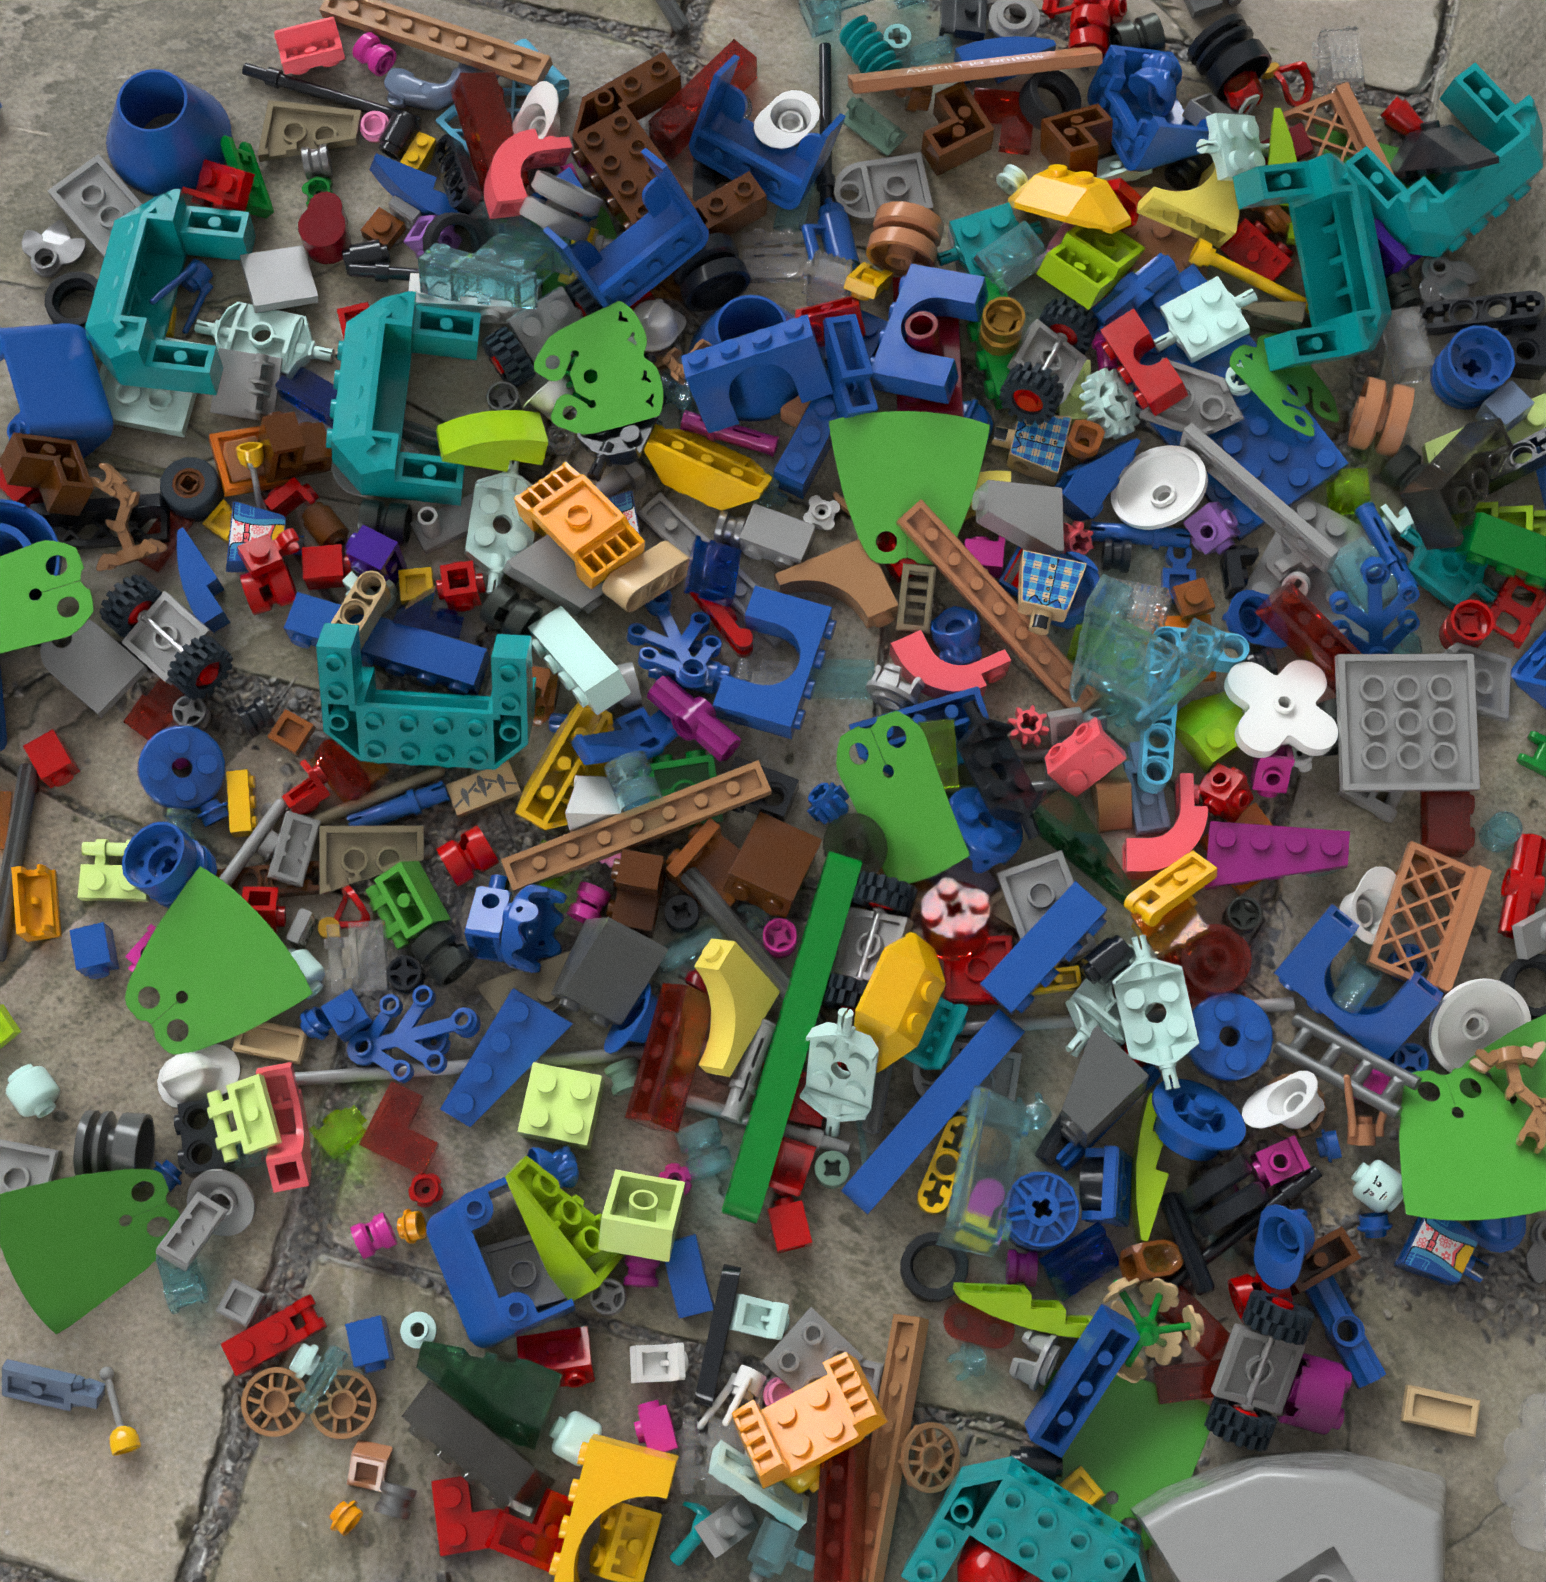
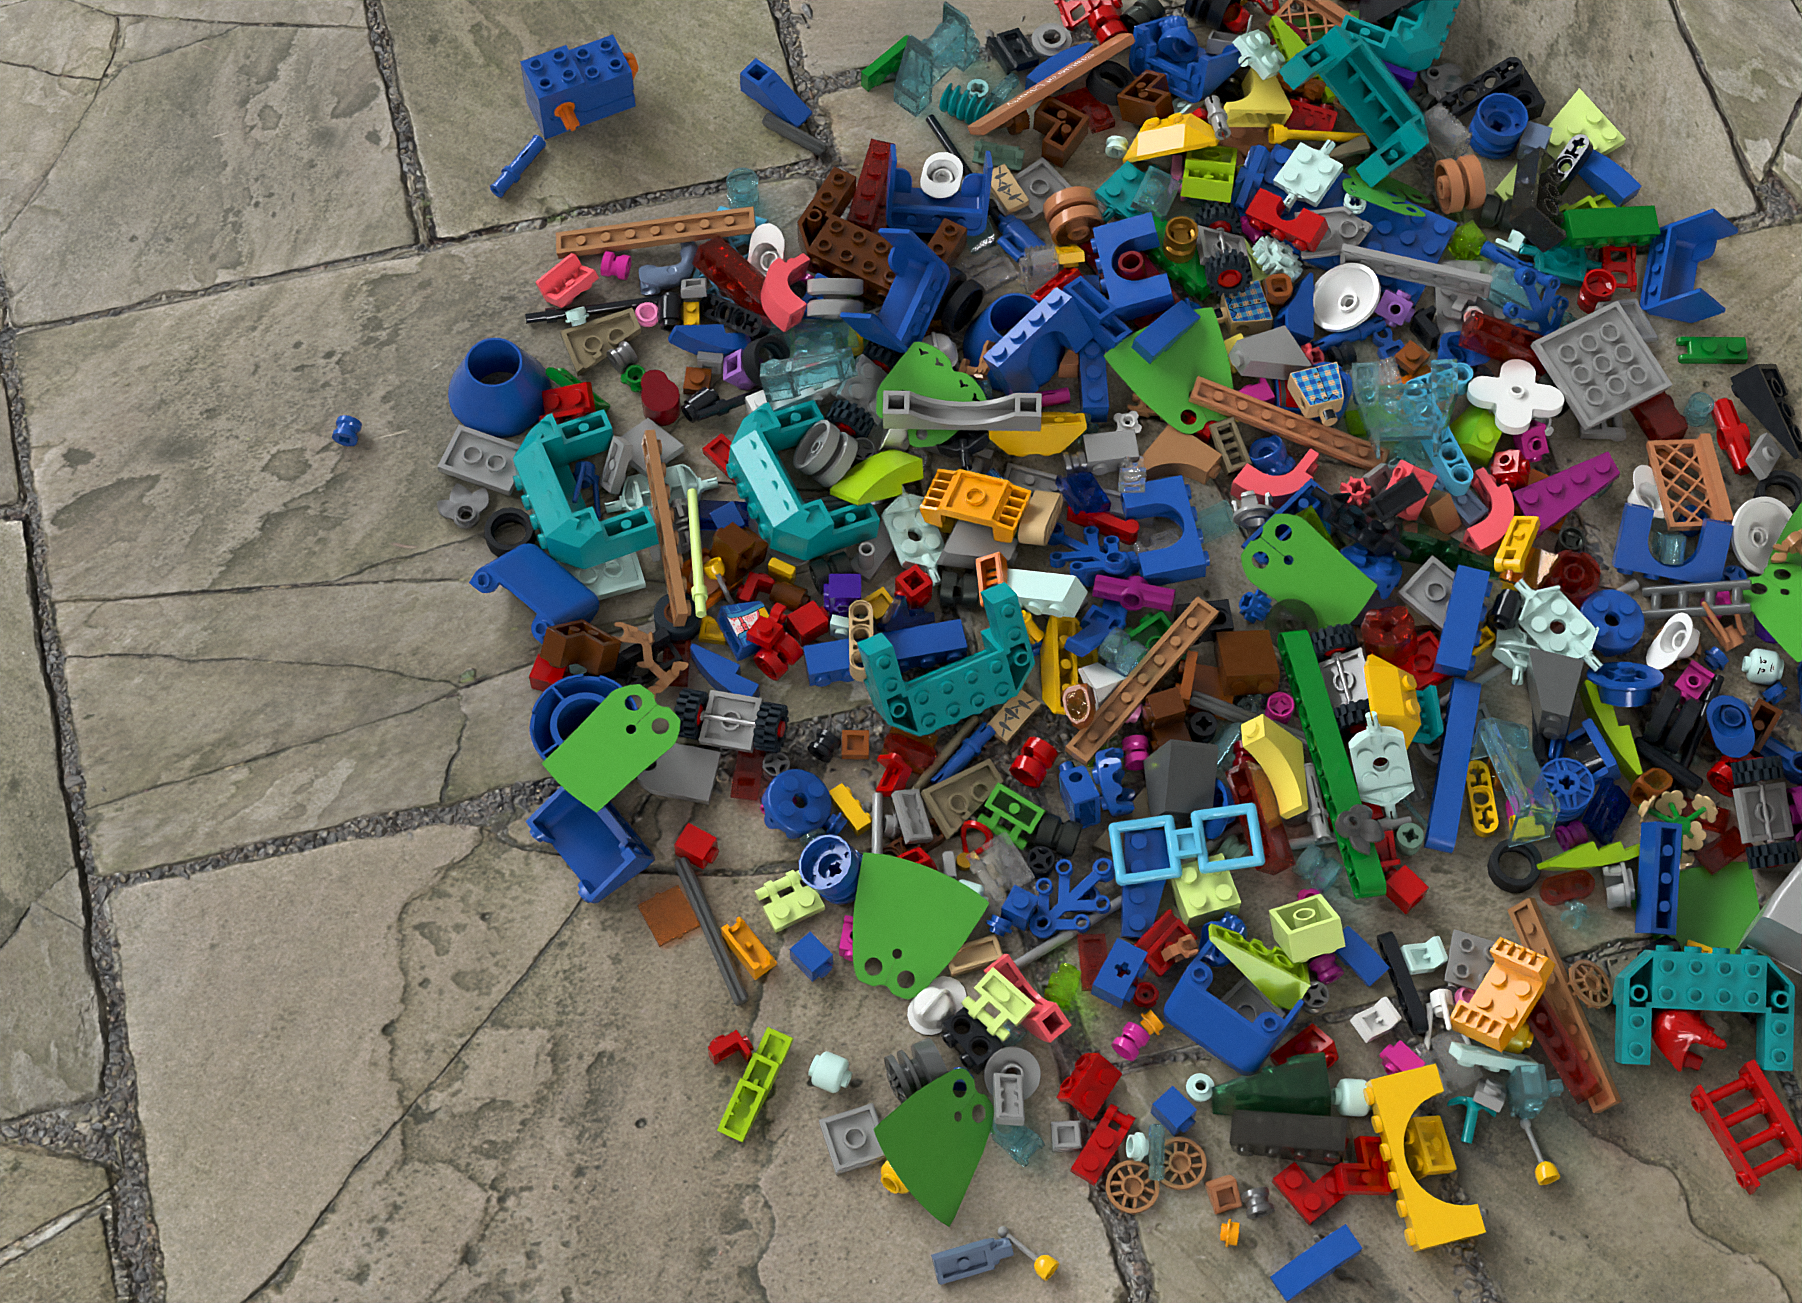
camera: 30 degrees left, 10 degrees down
none -> light aqua plate [565,306,589,326]
none -> light grey plate [599,436,633,495]
none -> medium nougat plate [641,429,691,627]
none -> light grey tile [681,278,707,298]
none -> yellowish green bar [687,488,708,618]
none -> blue tile [710,501,745,529]
none -> clear light blue wheel [726,168,759,210]
none -> yellow tile [768,557,796,584]
none -> light grey wheel [793,420,858,487]
none -> light grey arch [883,390,1042,431]
none -> orange slope [975,551,1008,607]
none -> tan tile [990,164,1029,215]
none -> yellow pin [1022,610,1044,644]
none -> red bracket [1056,1053,1122,1119]
none -> rock [1062,683,1096,730]
none -> blue brick [1091,937,1149,1009]
none -> medium azure bar [1108,803,1265,886]
none -> clear plate [1118,456,1147,493]
none -> blue slope [1131,300,1200,364]
none -> red plate [1134,909,1198,977]
none -> nougat plate [1161,934,1199,963]
none -> light grey pin [1204,95,1231,140]
none -> flat silver plate [1335,804,1385,855]
none -> black tile [1368,473,1428,523]

